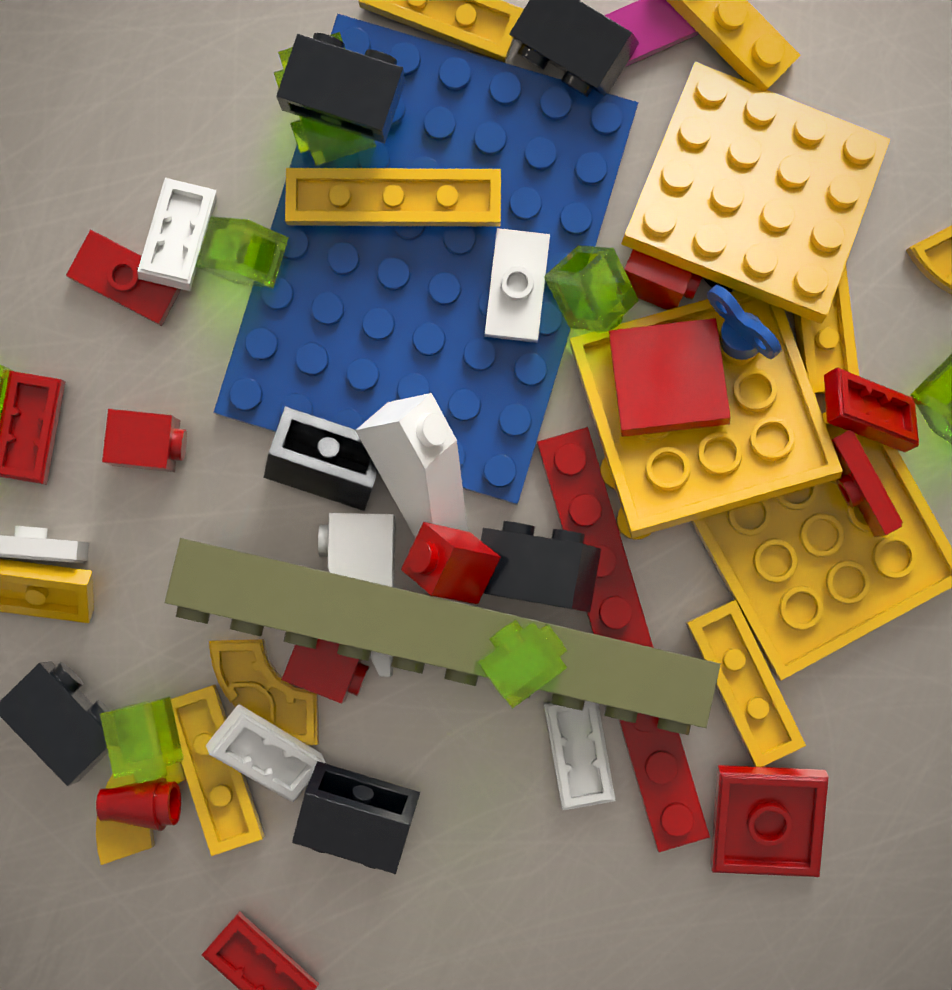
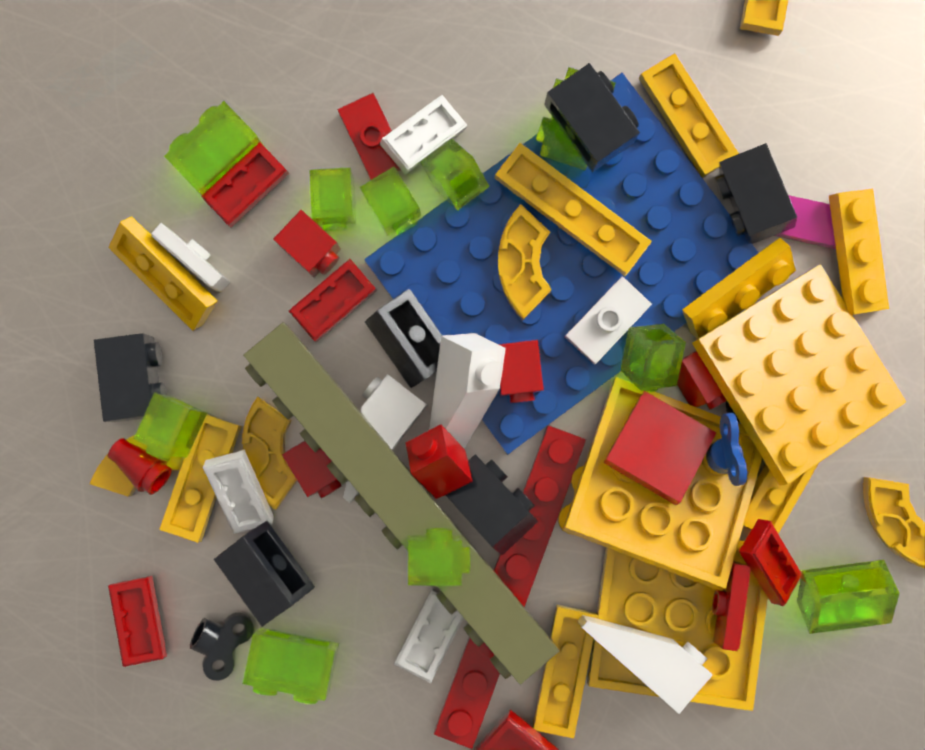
camera: 30 degrees right, 0 degrees up
none -> black piece [190,612,254,681]
none -> clear neon green brick [242,627,340,704]
none -> red plate [288,258,377,342]
none -> clear neon green brick [309,167,356,231]
none -> clear neon green brick [359,166,421,236]
none -> yellow tile [498,204,552,320]
none -> red brick [498,340,544,403]
none -> white slope [578,615,712,714]
none -> yellow plate [682,237,796,339]

